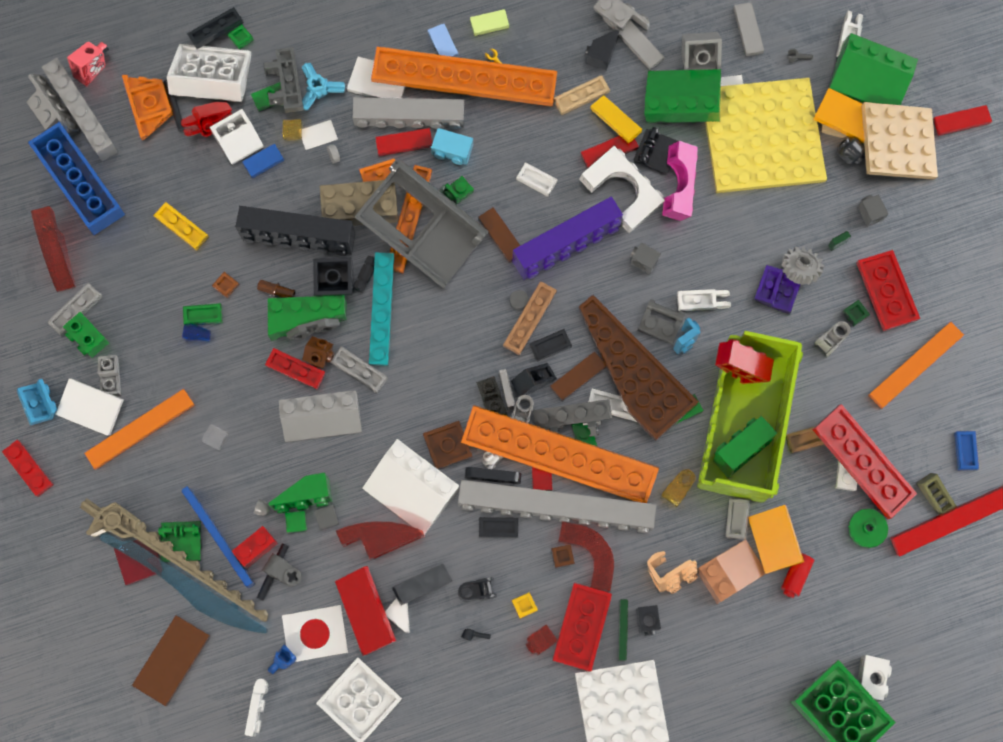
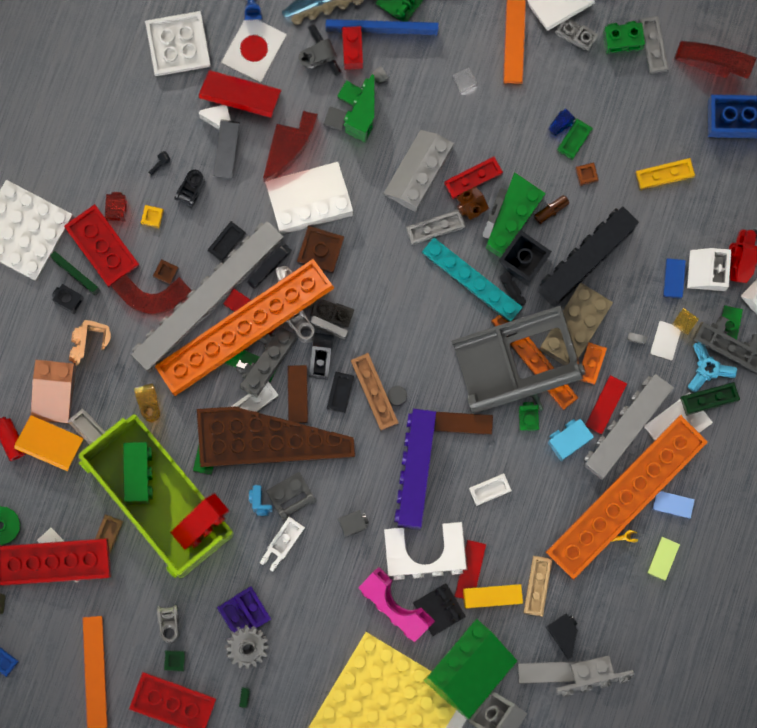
camera: 125 degrees right, 5 degrees up
none -> dark green tile [680,382,740,416]

